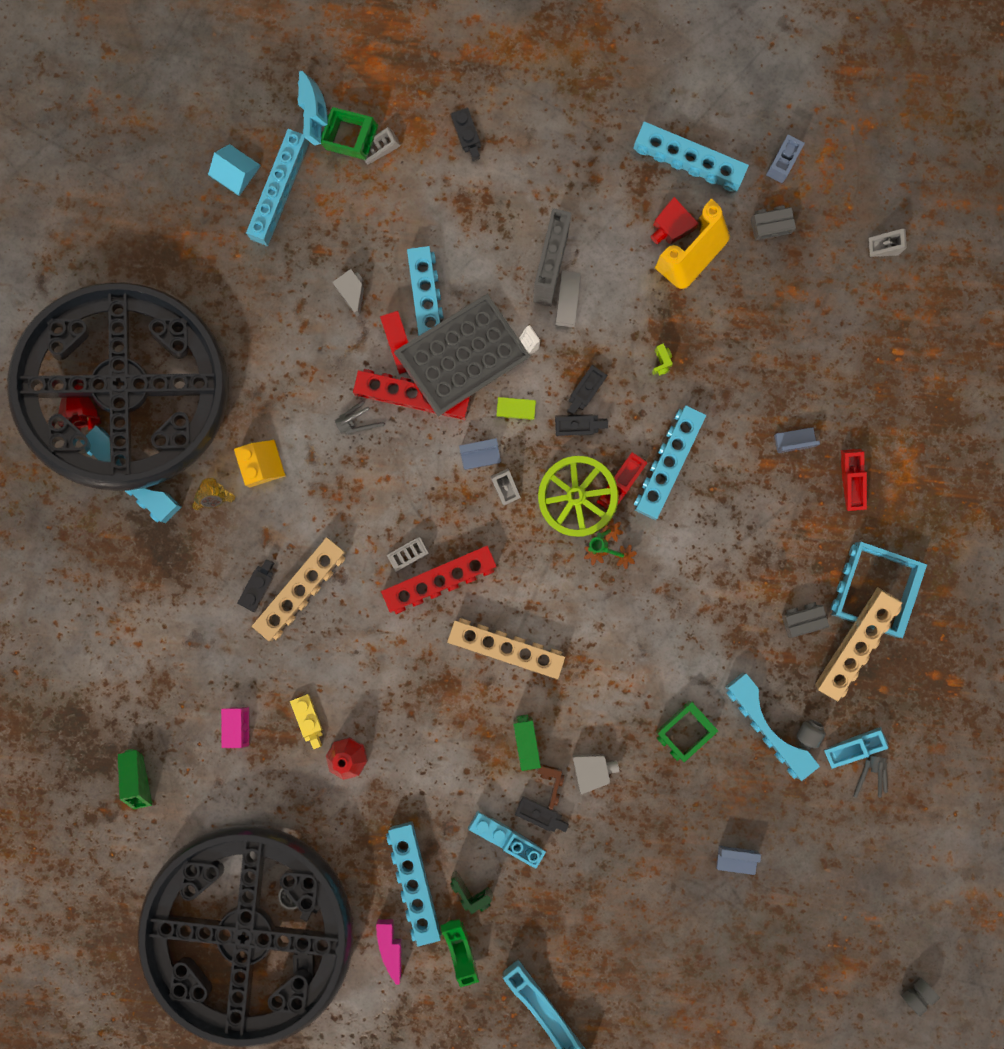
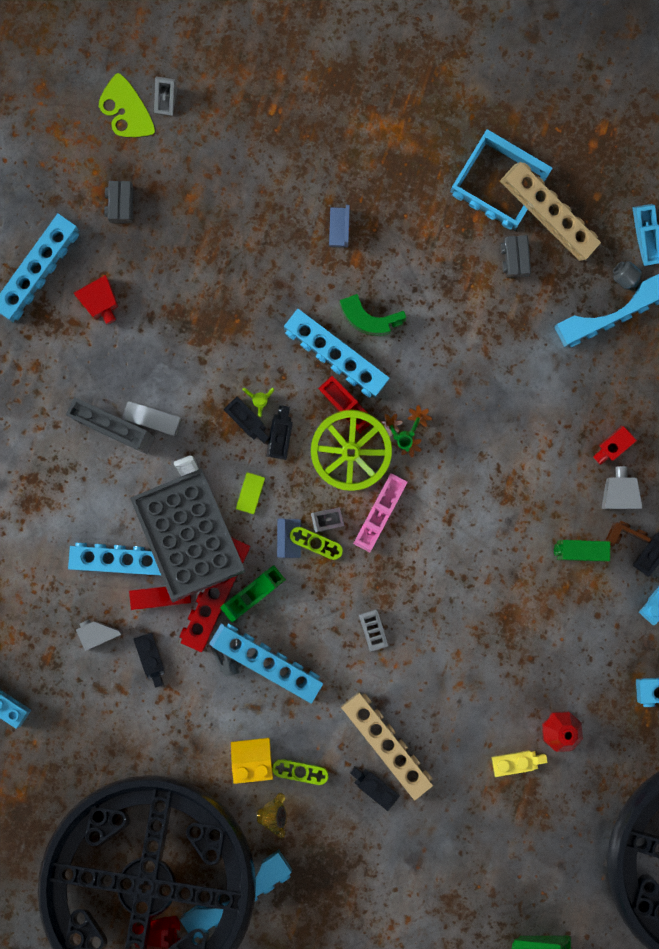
camera: 85 degrees left, 0 degrees up
dark pink hinge [221,707,249,748] -> none
red brick [381,545,497,614] -> none
tan brick [447,618,565,679] -> none
lime bracket [652,343,673,376] -> none
yellow windscreen [655,199,730,289] -> none
green window [655,700,718,762] -> none
sand blue brick [766,135,805,184] -> none
red slope [841,449,867,511] -> none
none -> lime piece [99,73,155,137]
none -> black hinge [133,632,165,688]
none -> medium azure brick [209,623,323,704]
none -> green arch [220,565,286,622]
none -> lime plant [242,388,275,417]
none -> lime beam [272,759,328,785]
none -> lime beam [289,527,343,560]
none -> green arch [339,294,407,336]
none -> bright pink slope [353,473,407,552]
none -> red torso [593,425,637,465]

